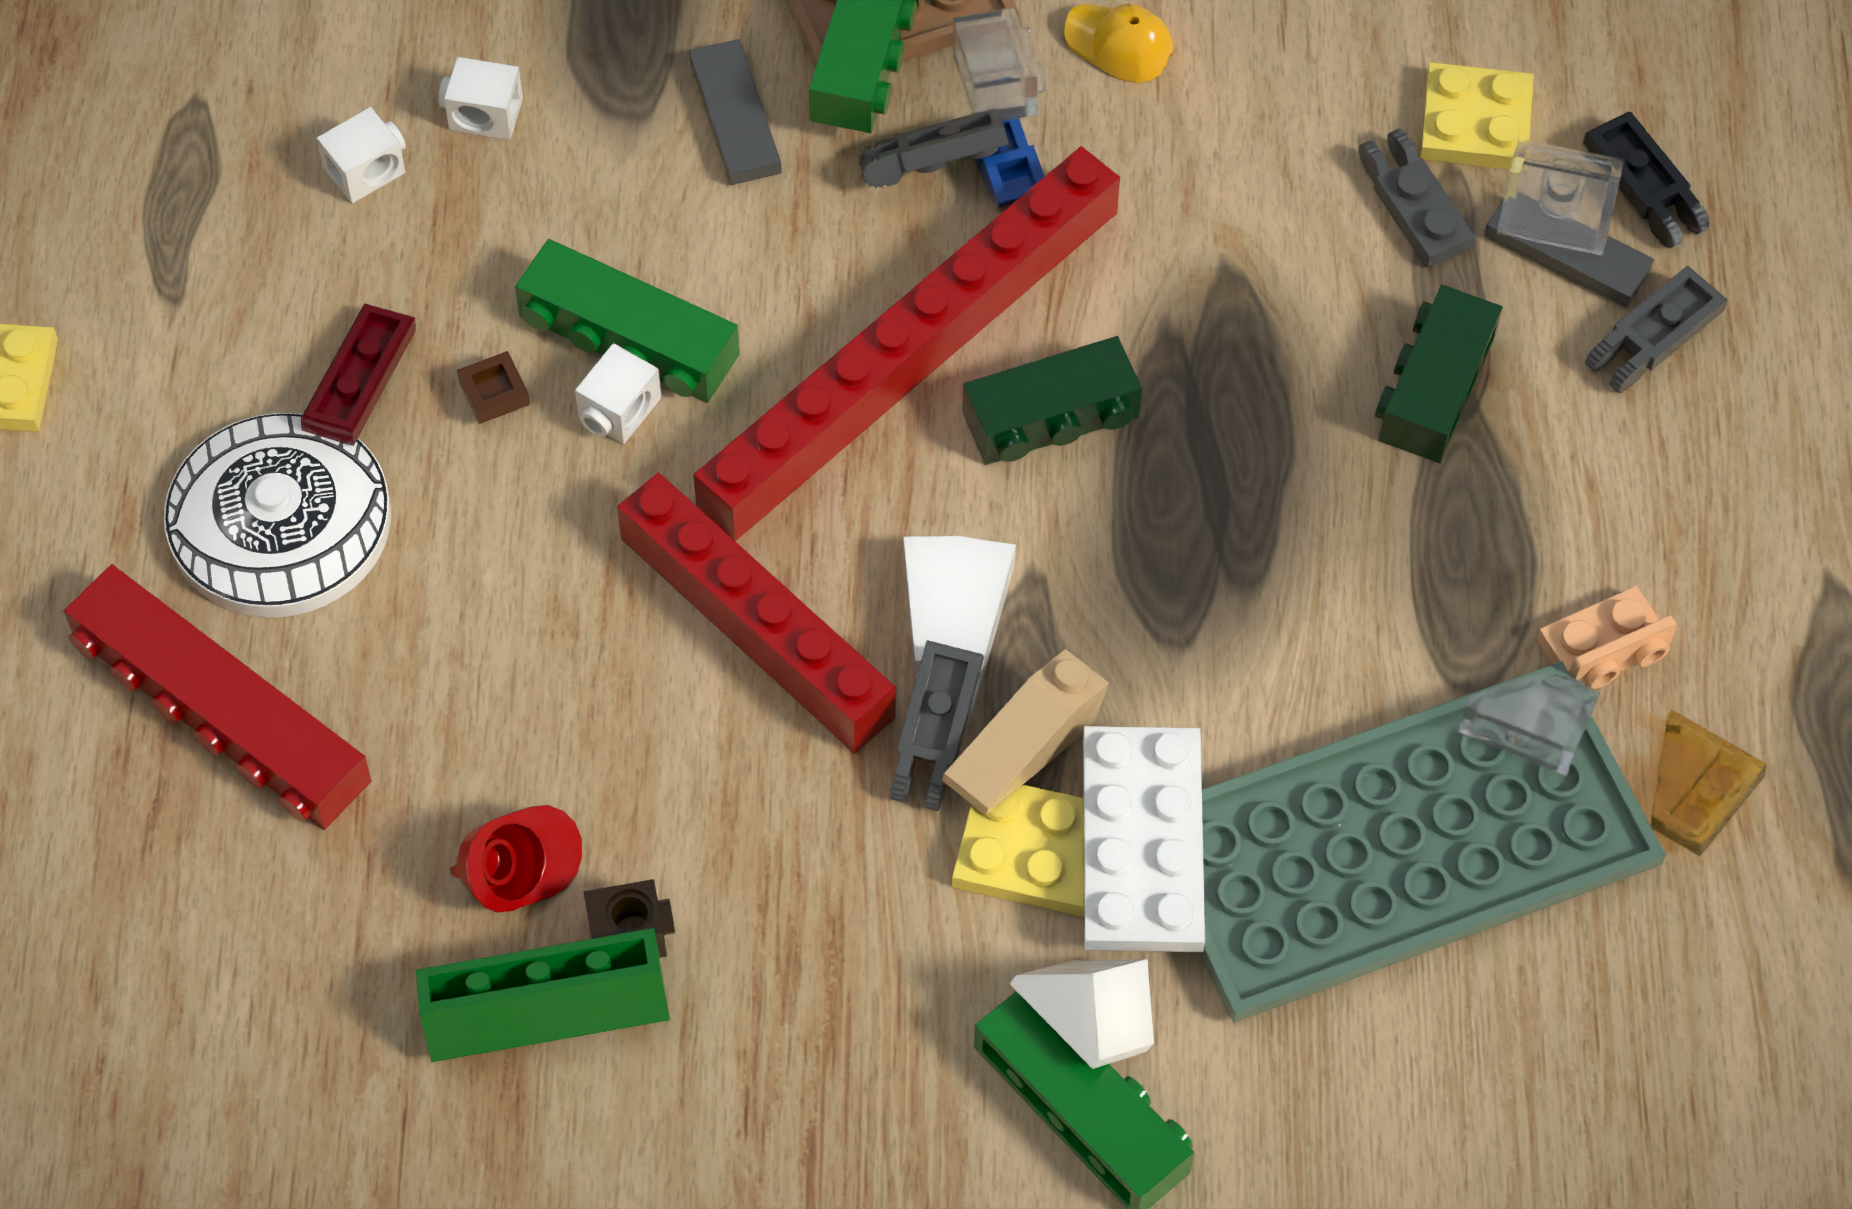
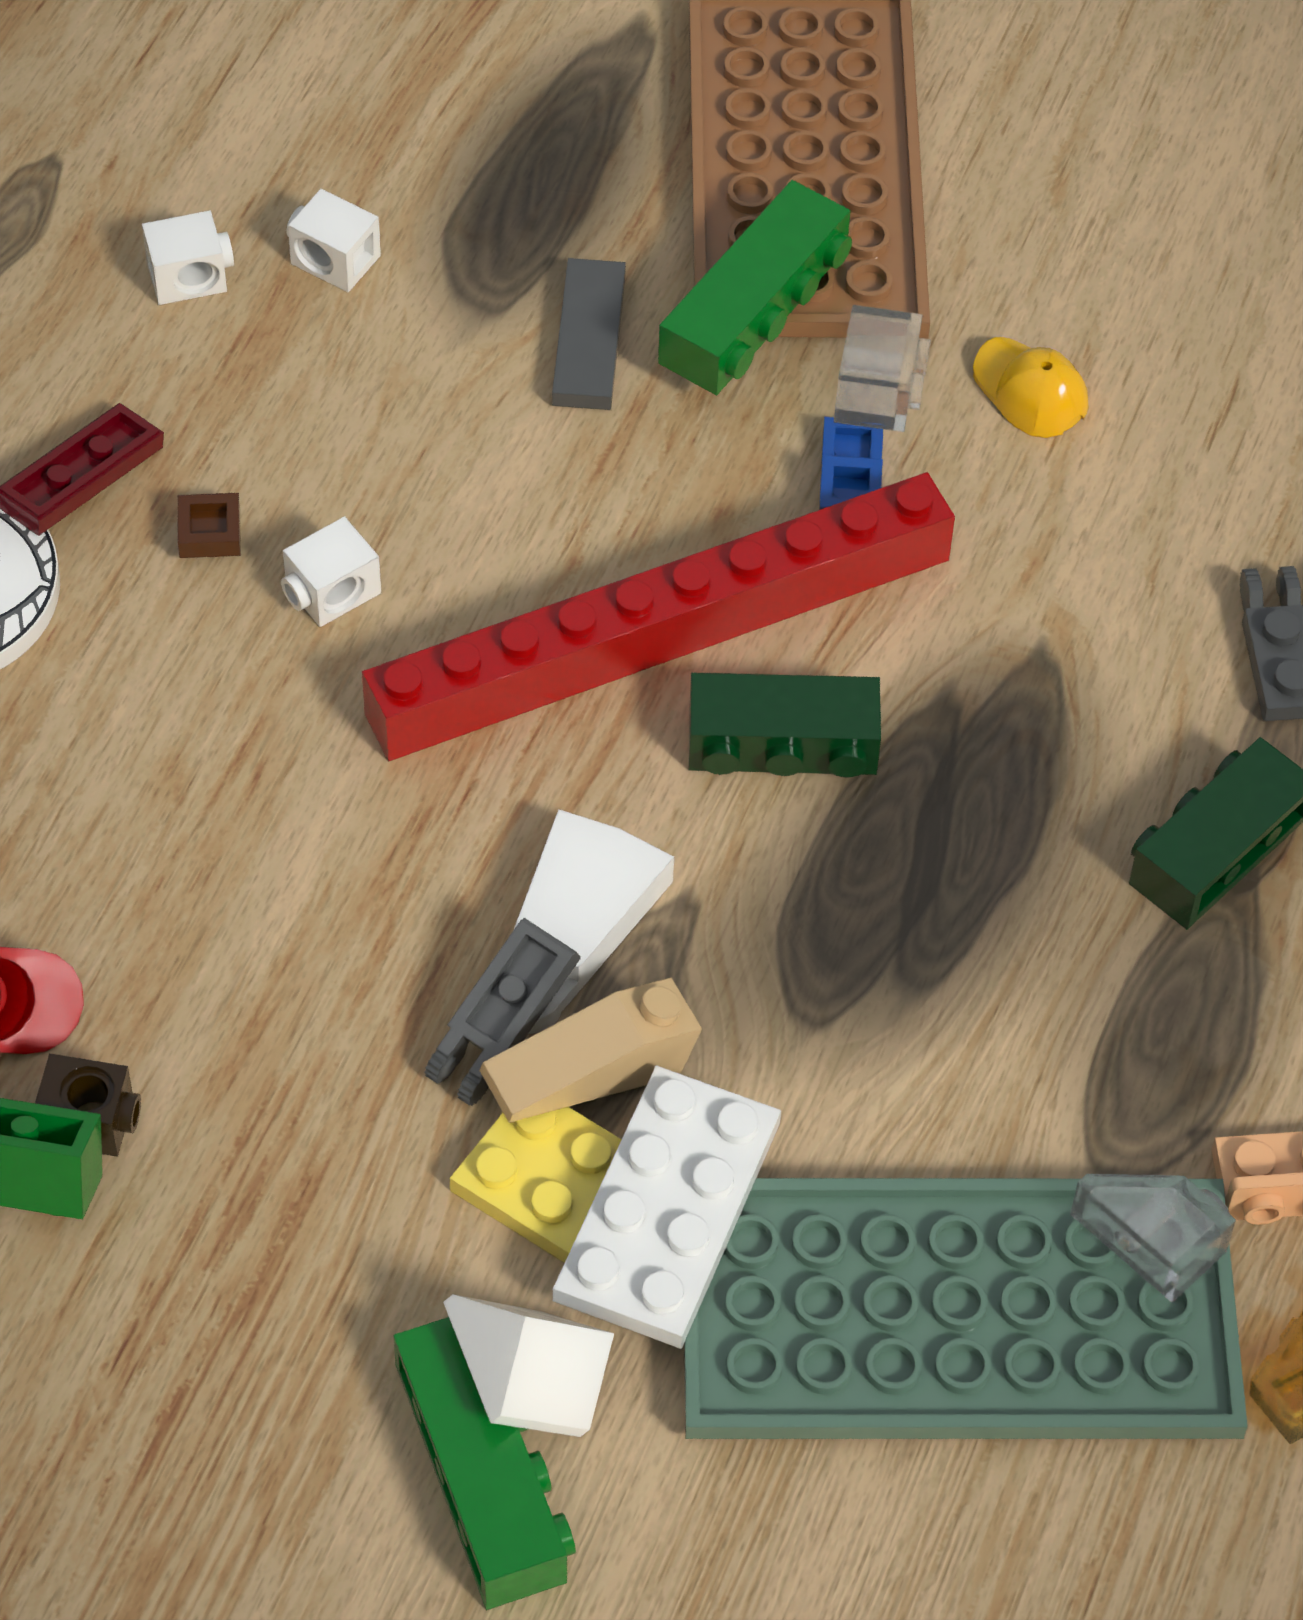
camera: 20 degrees right, 5 degrees down
green brick [515,238,740,403] -> none
red brick [617,472,896,754] -> none
dark grey hinge [859,108,1009,189] -> none

